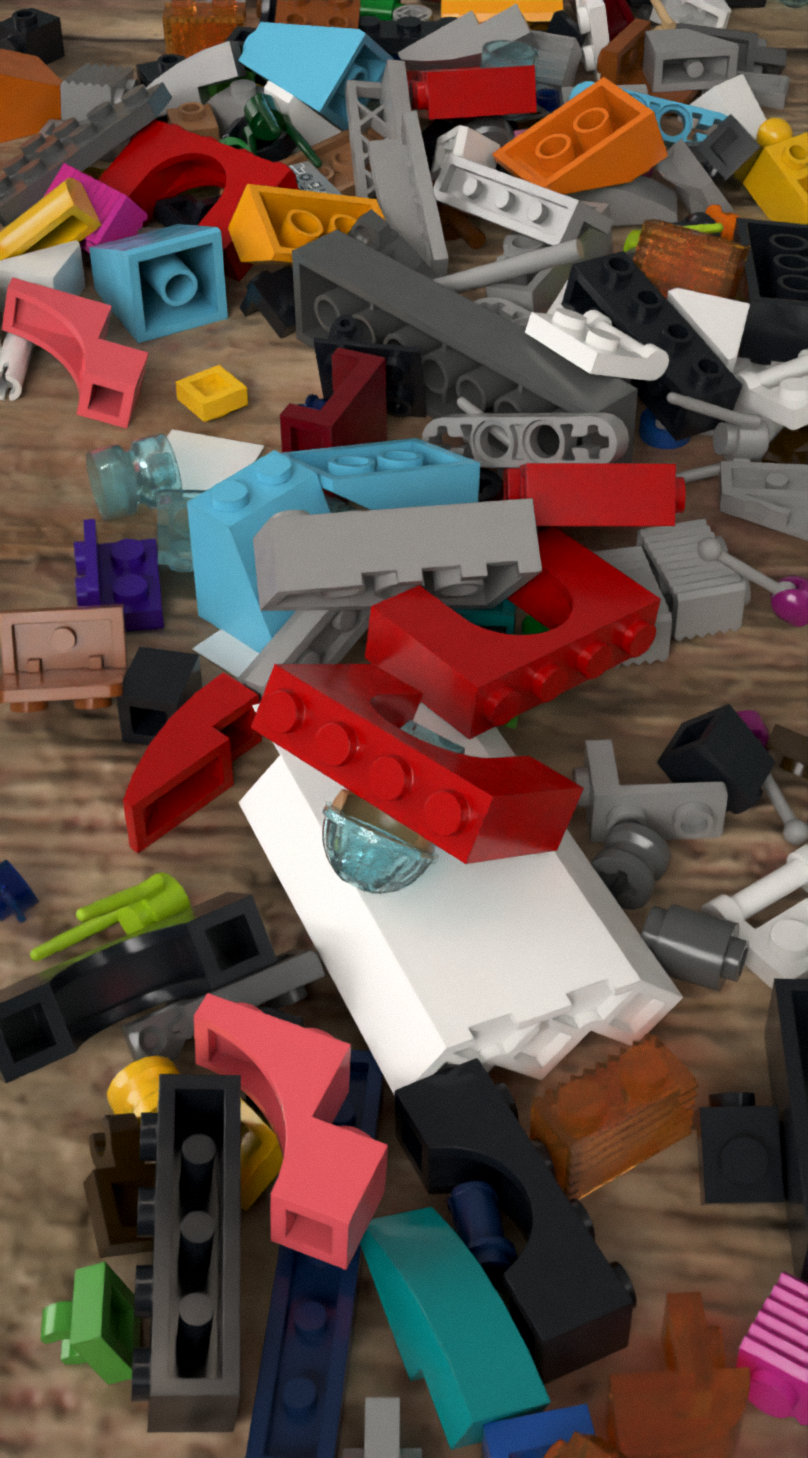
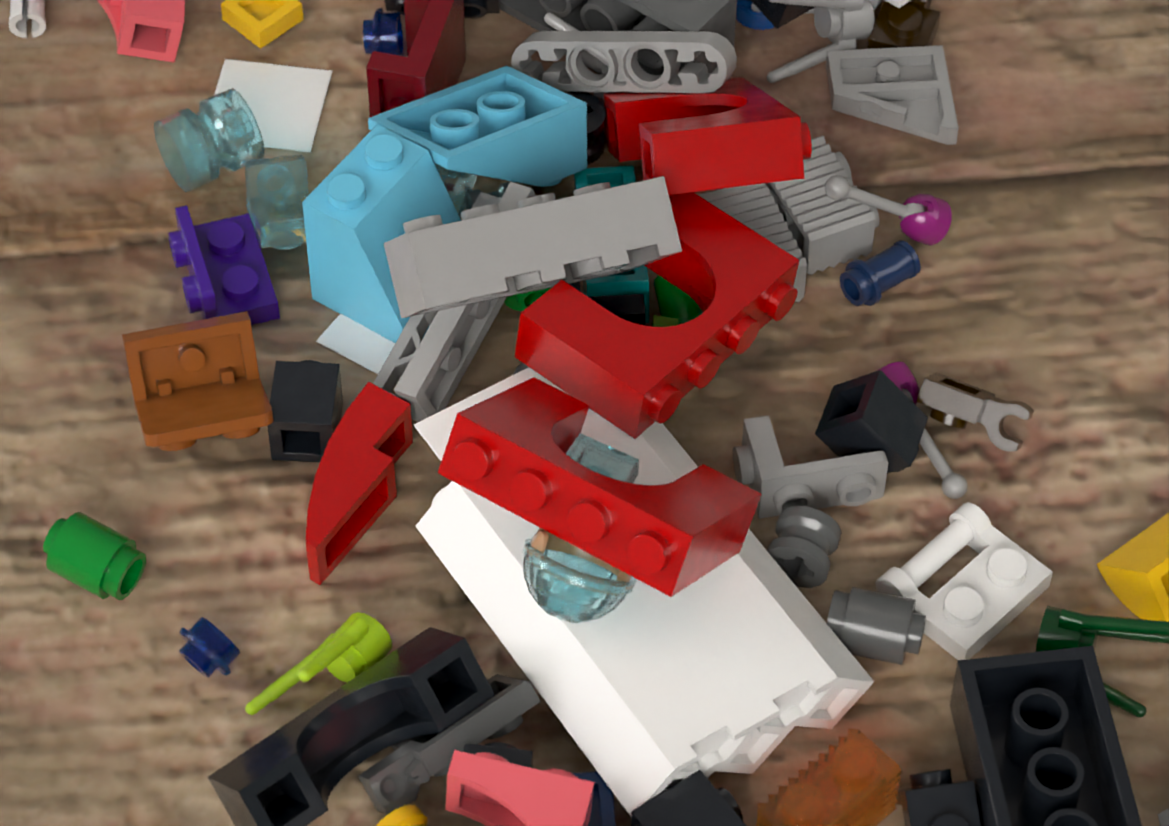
camera: 10 degrees left, 10 degrees up
none -> dark blue pin [840,240,921,306]

